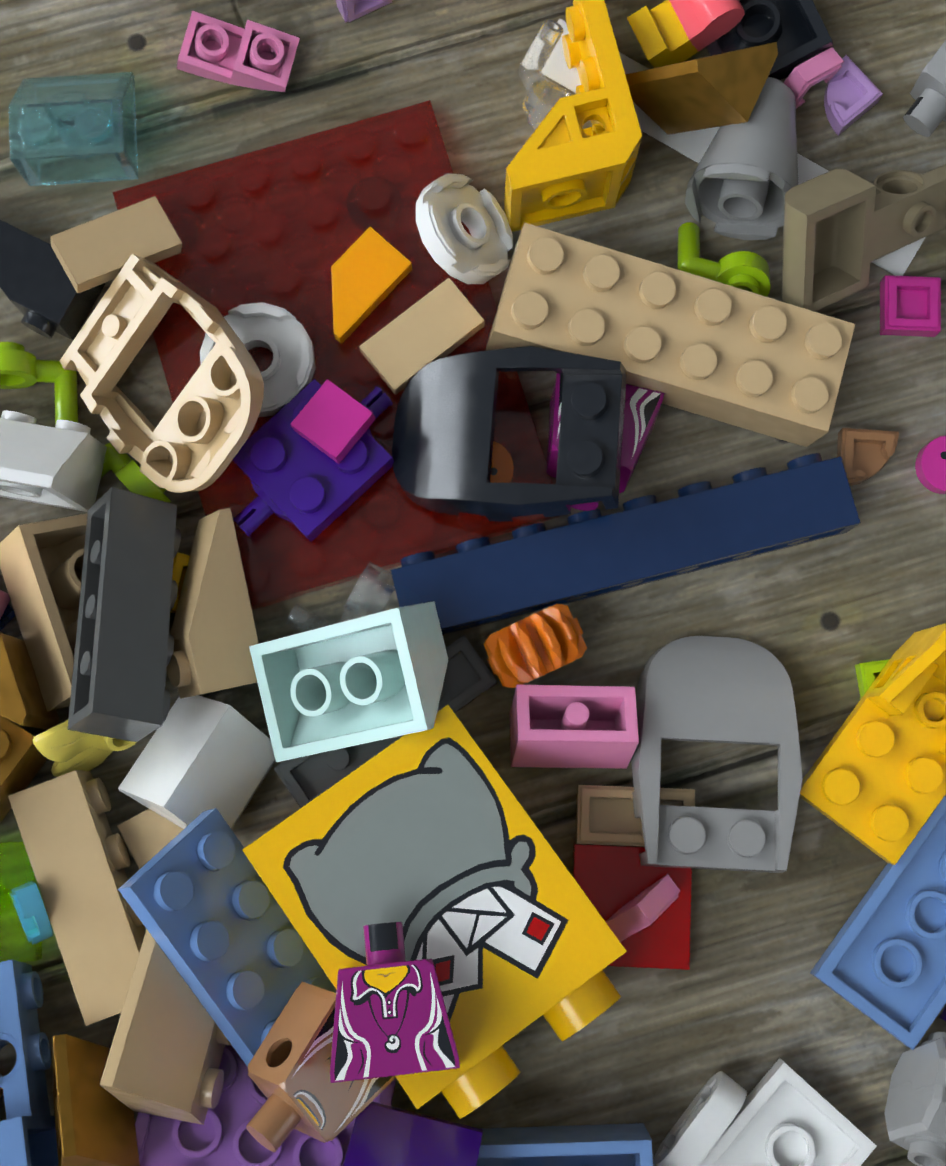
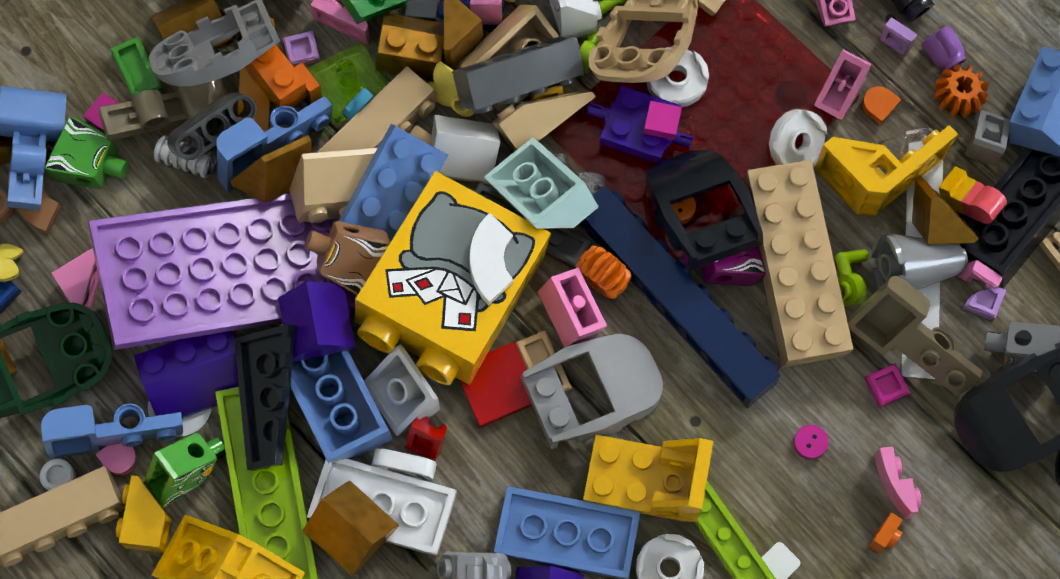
camera: 65 degrees right, 10 degrees down
magenta torso [330,922,460,1083] -> none
light orange tile [331,227,413,344] -> none
tan tile [359,278,485,395] -> none
bright pink tile [606,874,680,942] -> none
medium nougat tile [837,428,899,486] -> none
none -> white slope [364,344,441,437]
none -> red tile [405,416,447,461]
none -> white tile [469,213,513,306]
none -> bright pink slope [814,49,872,120]
none -> orange tile [862,86,902,125]

